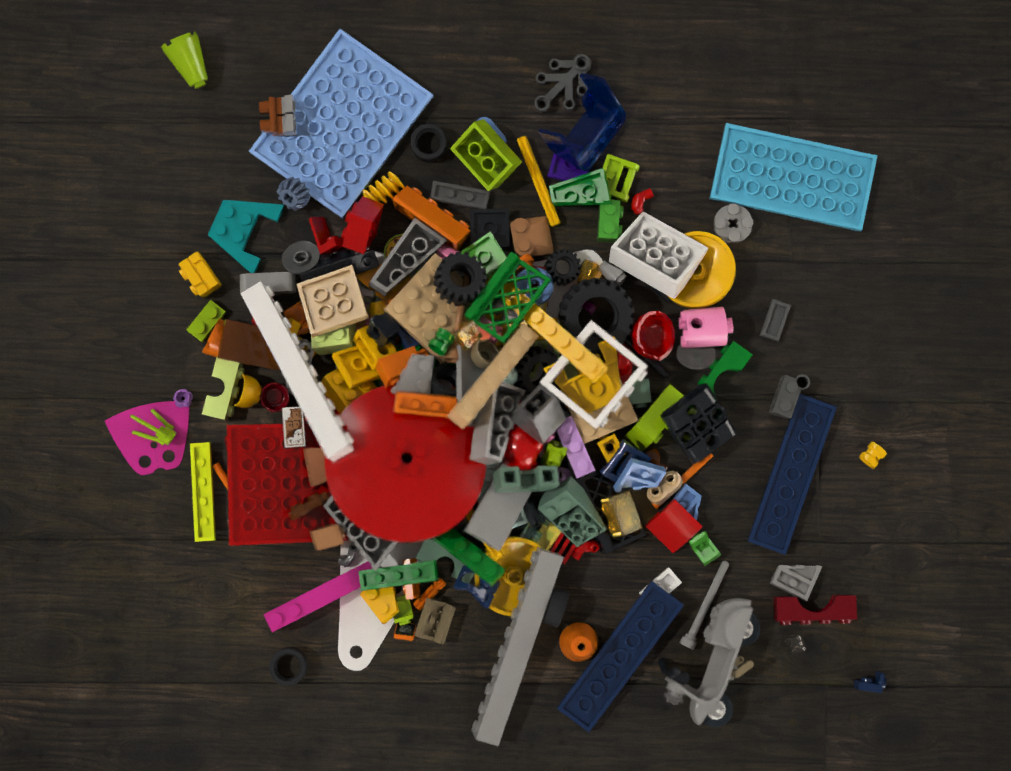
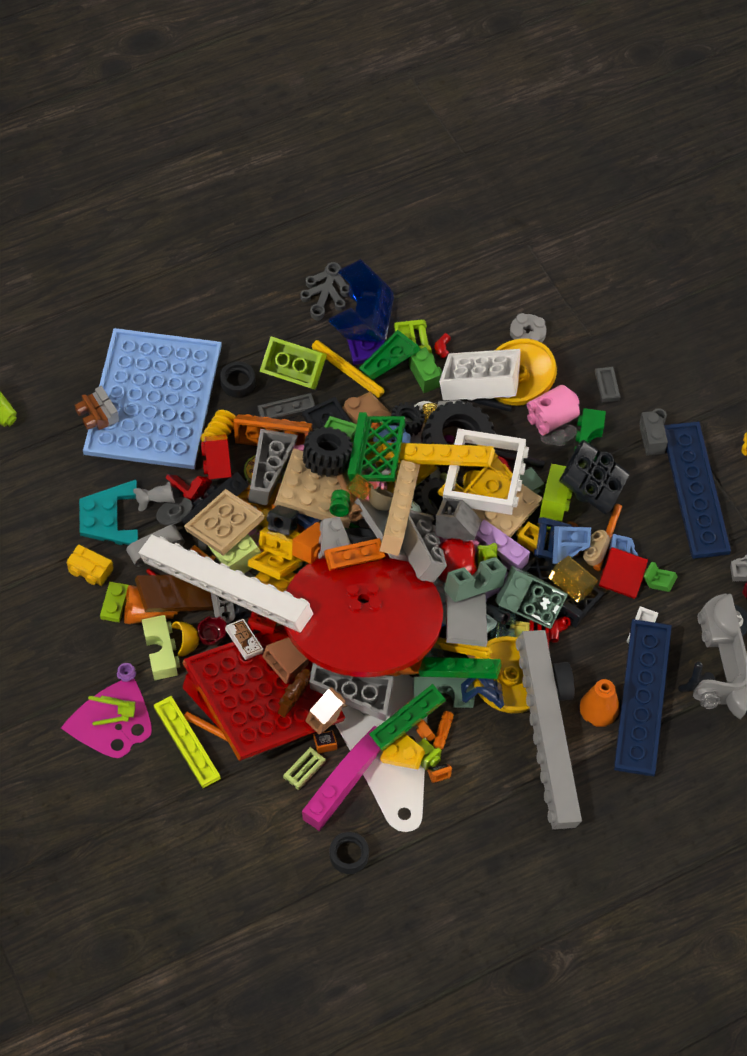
camera: 30 degrees left, 25 degrees down
sand blue gear [276,177,311,211] -> none
dark grey arm [338,543,358,567] -> none
dark tan bracket [414,598,456,645] -> none
red cylinder [630,311,675,361] -> none
light grey piece [679,561,729,650] -> none
medium azure plate [709,123,877,231] -> none
none -> light grey animal [133,482,175,511]
none -> yellowish green tile [283,747,326,790]
none -> slope [313,730,337,753]

